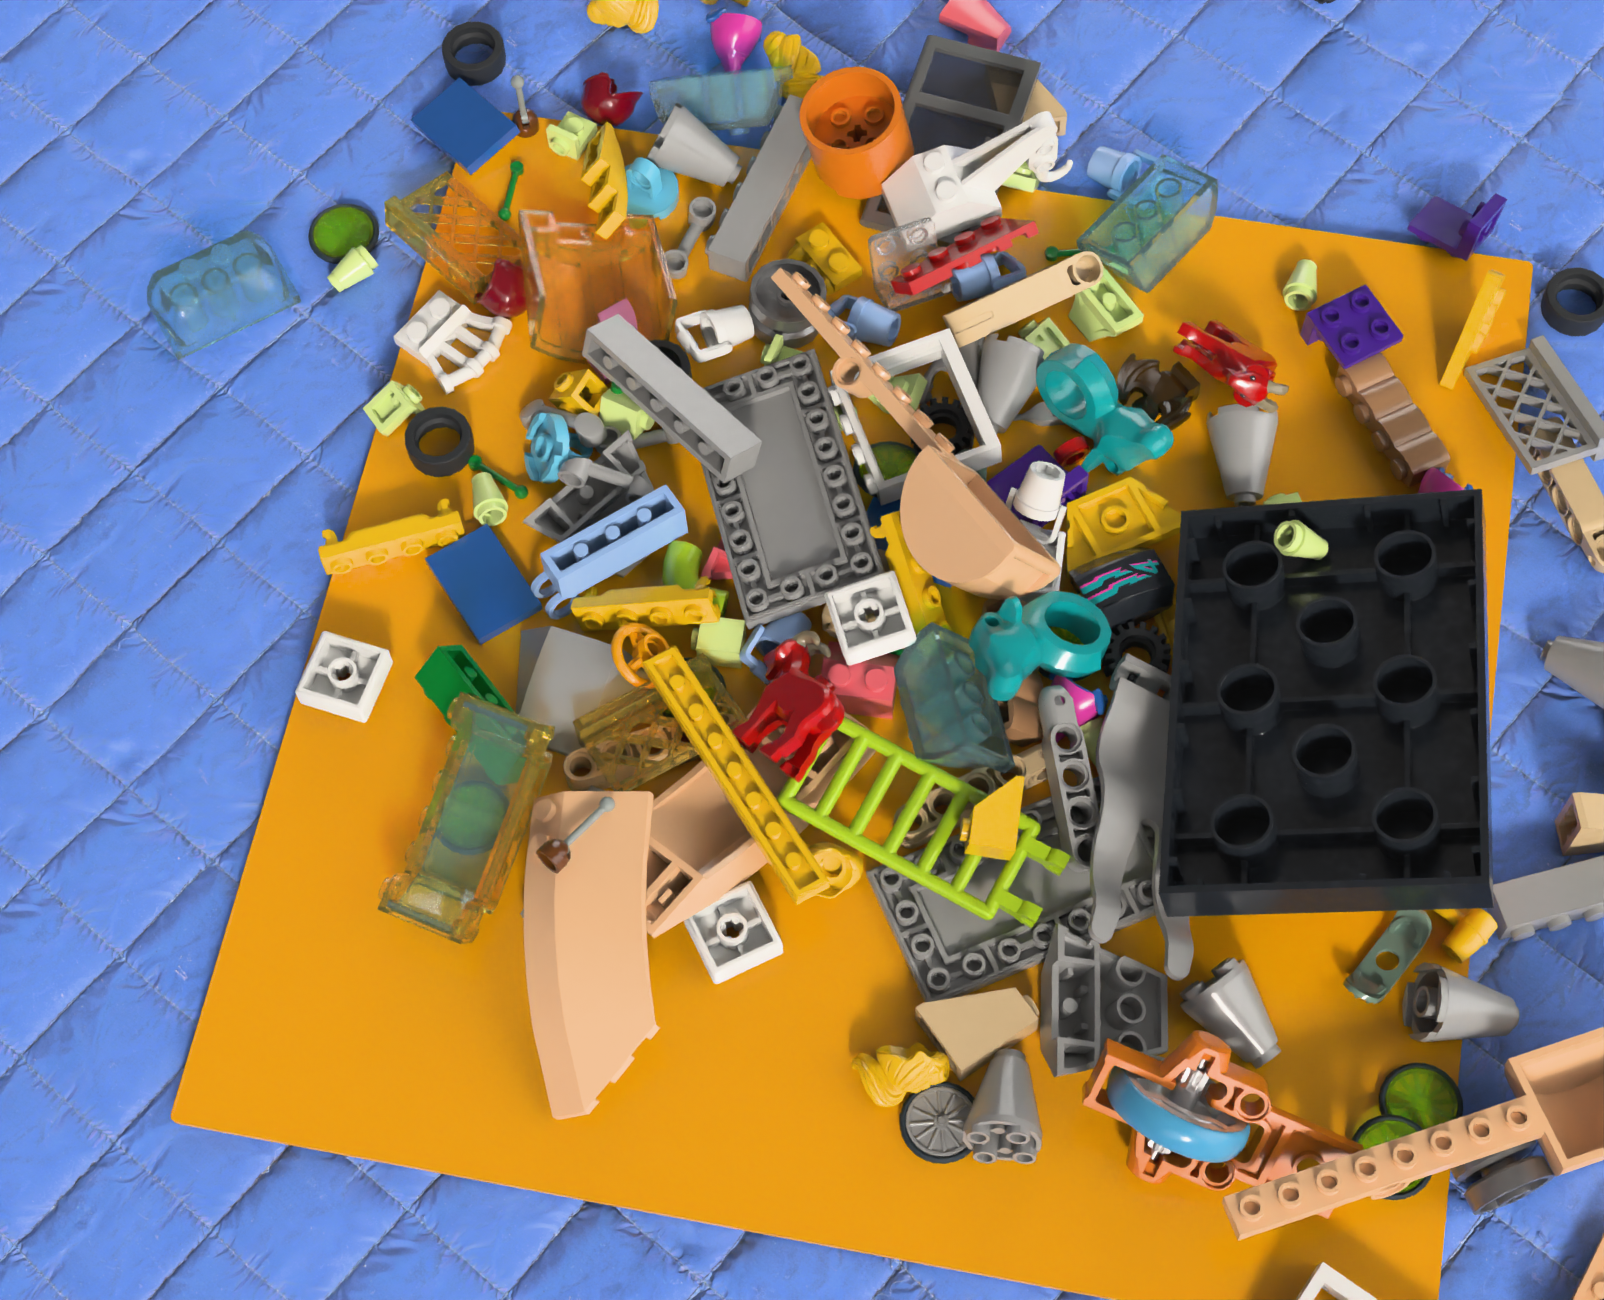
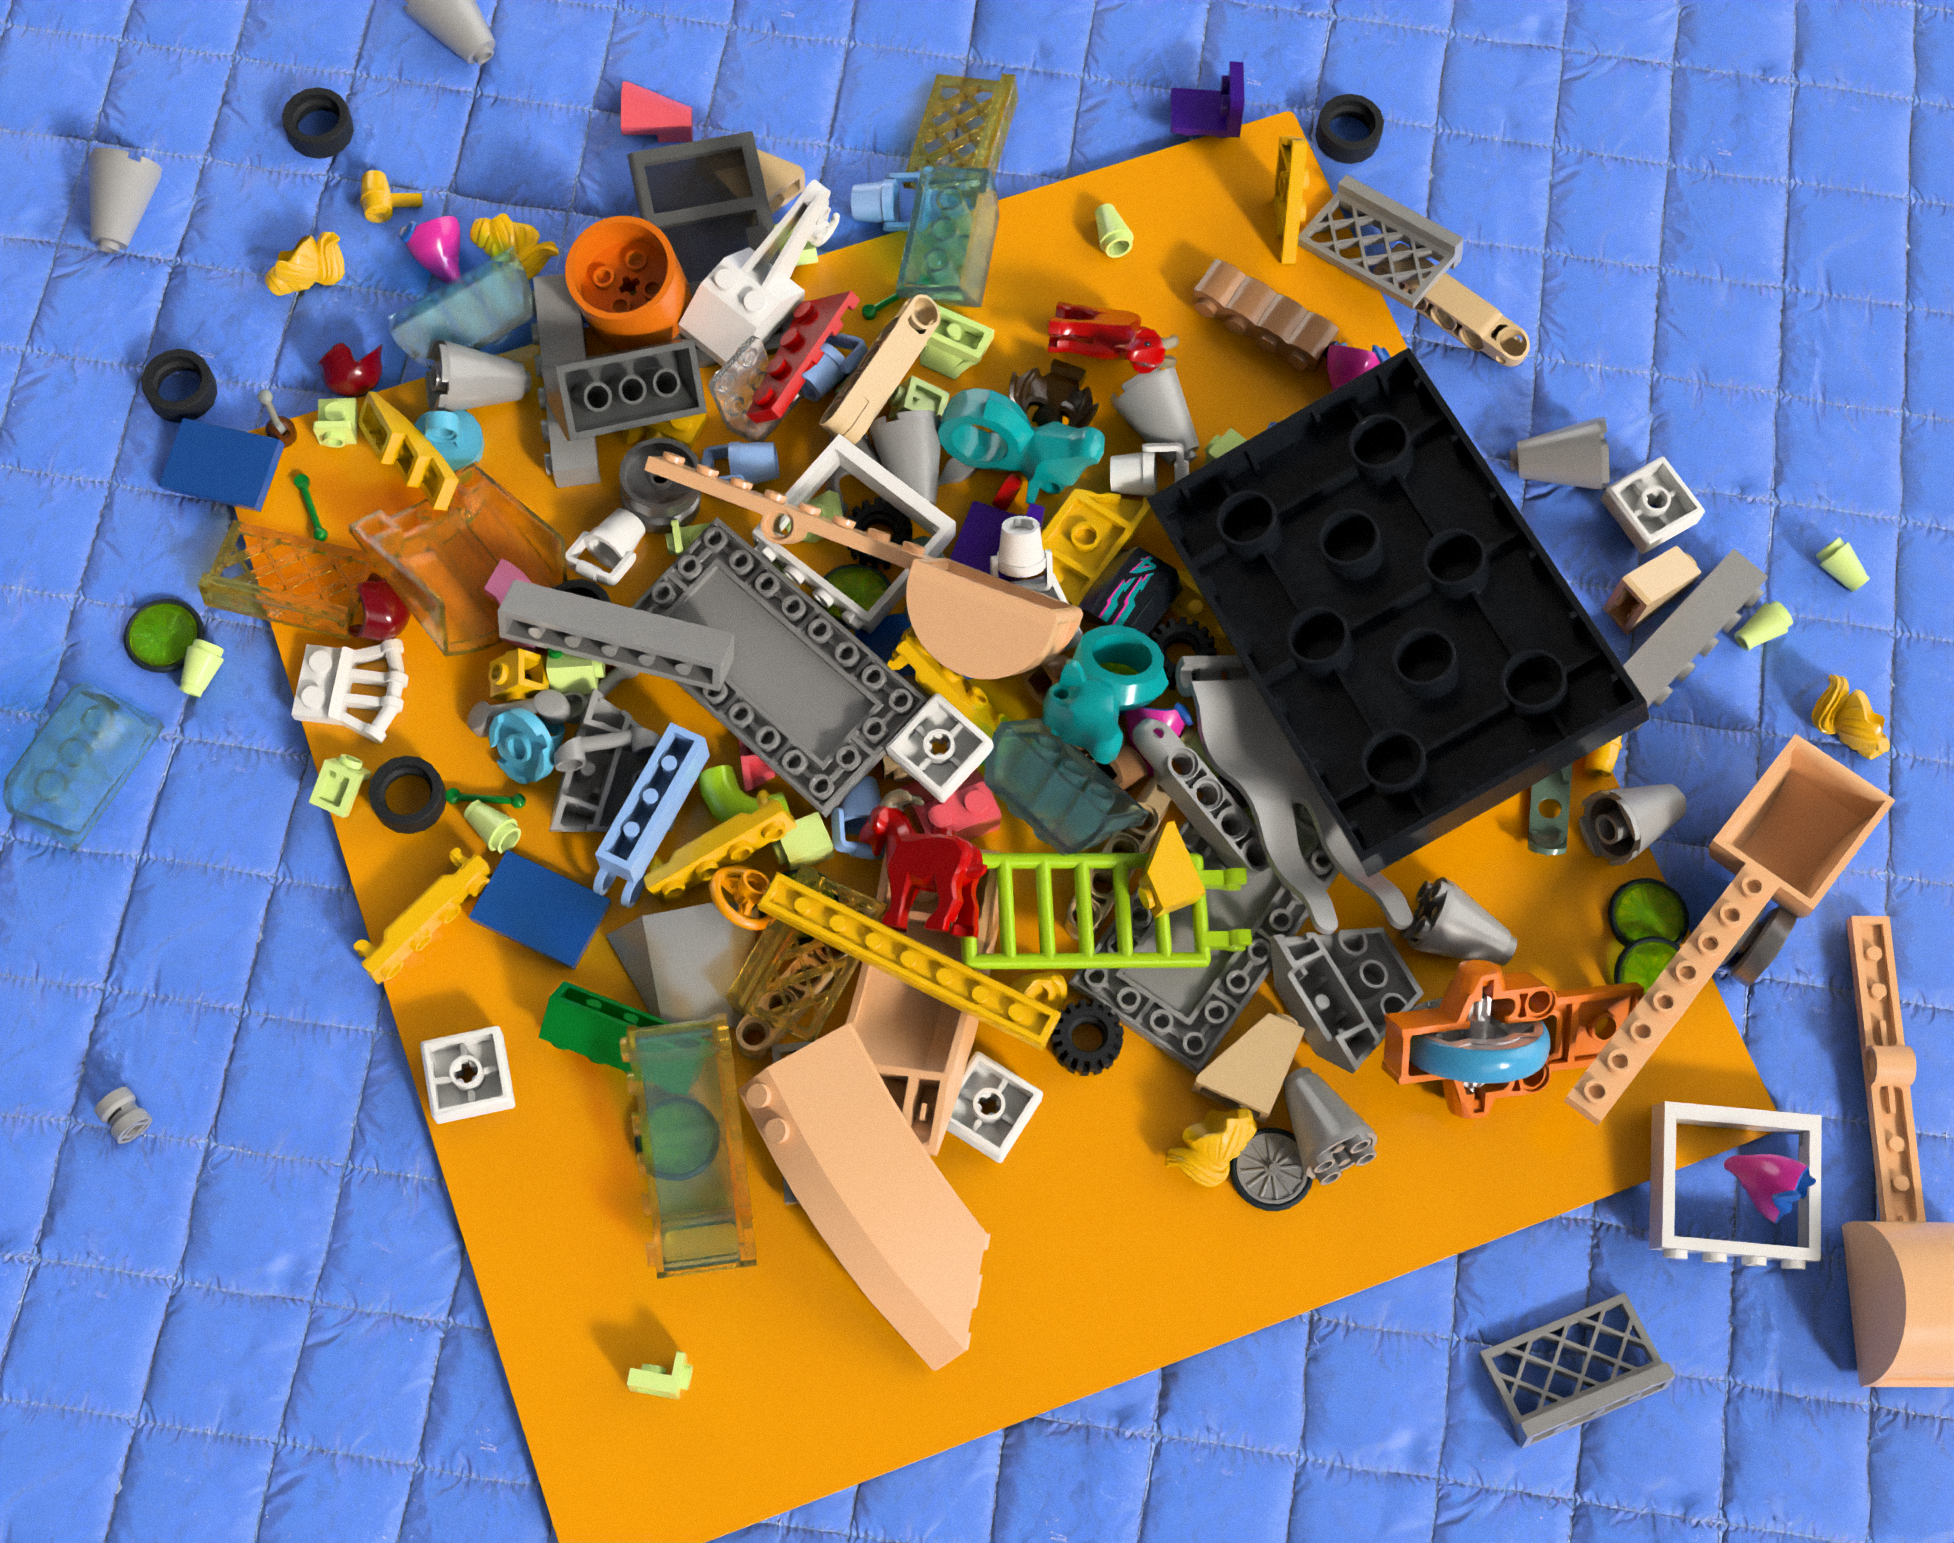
camera: 40 degrees left, 5 degrees up
hinge [536,797,615,874] -> none
light grey bar [660,197,716,279] -> none
yellowish green cone [1274,520,1328,560] -> none
dark purple bracket [1300,284,1403,369] -> none
none -> light grey wheel [94,1087,152,1144]
none -> dark grey slope [541,339,707,441]
none -> yellowish green bracket [627,1351,693,1400]
none -> clear yellow fence [903,73,1019,206]
none -> black tyre [1050,999,1124,1076]
none -> white piece [1110,442,1189,498]

